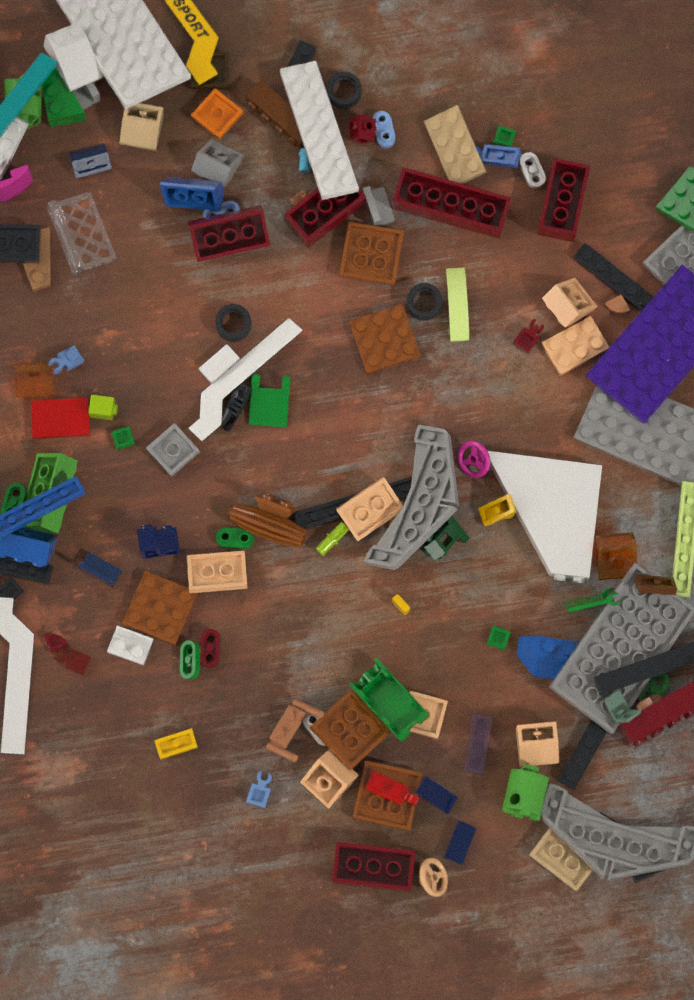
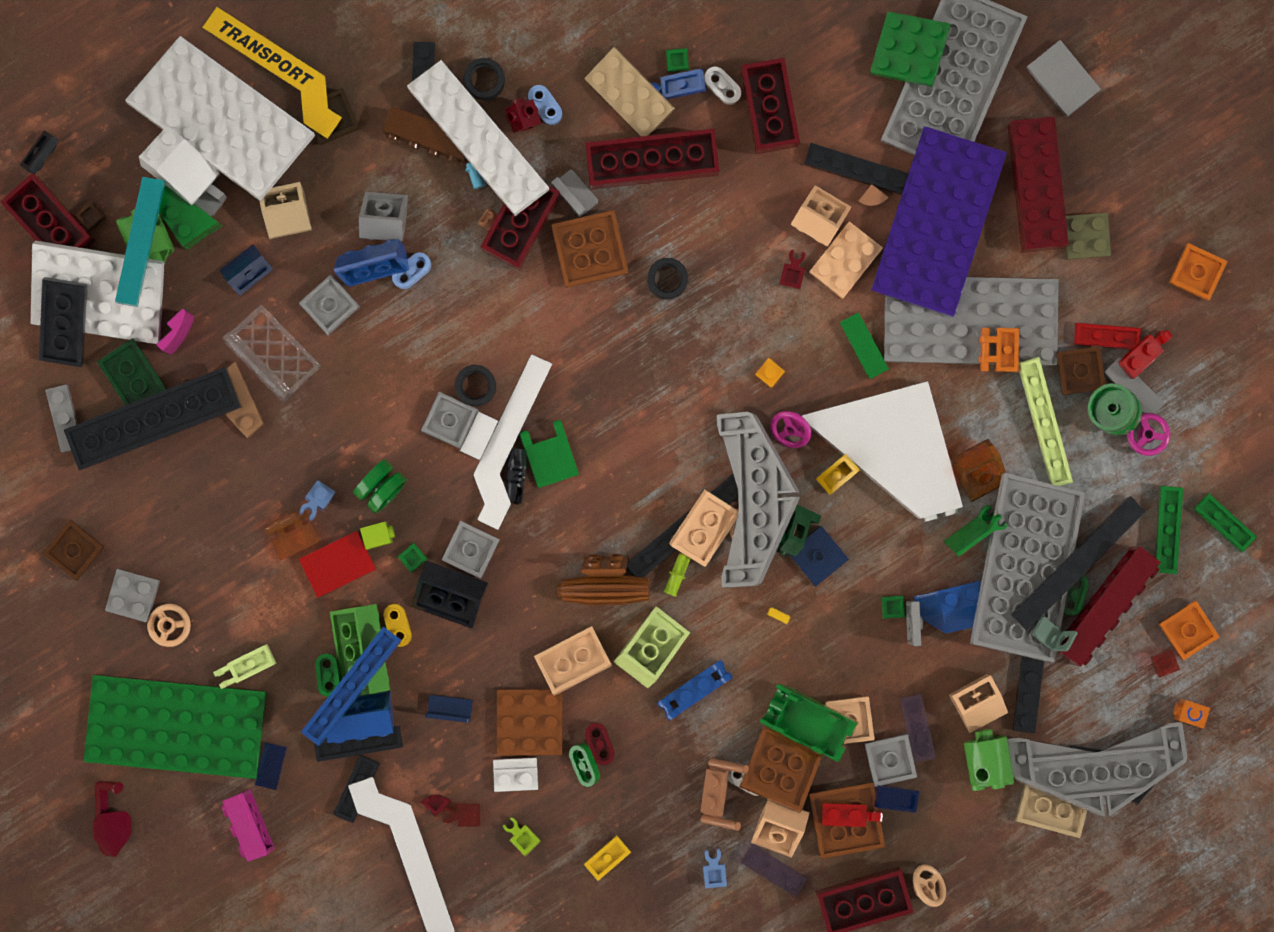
camera: 20 degrees left, 10 degrees up
clear blue brick [137,524,181,559] -> none
dark red brick [188,205,271,262] -> none
orange plate [191,88,243,140] -> none
green plate [216,528,254,549] -> none
dark orange plate [349,304,421,375] -> none
clear blue tile [444,821,477,865] -> none
yellowish green slope [446,268,469,342] -> none
reddish brown plate [634,574,677,595] -> none
nougat tile [636,694,662,711] -> none
none -> light grey plate [299,274,360,336]
none -> green wheel [353,459,408,514]
none -> yellow plate [383,604,412,647]
none -> black slope [411,561,488,628]
none -> light grey plate [421,392,478,449]
none -> lime plate [503,818,541,856]
none -> yellowish green slope [614,606,690,688]
none -> blue plate [657,659,733,721]
none -> plate [741,843,808,897]
none -> light orange plate [755,358,785,388]
none -> dark blue plate [789,526,849,587]
none -> green tile [839,312,889,380]
none -> light grey plate [864,734,917,787]
none -> light grey plate [906,601,923,646]
none -> orange plate [978,328,1019,372]

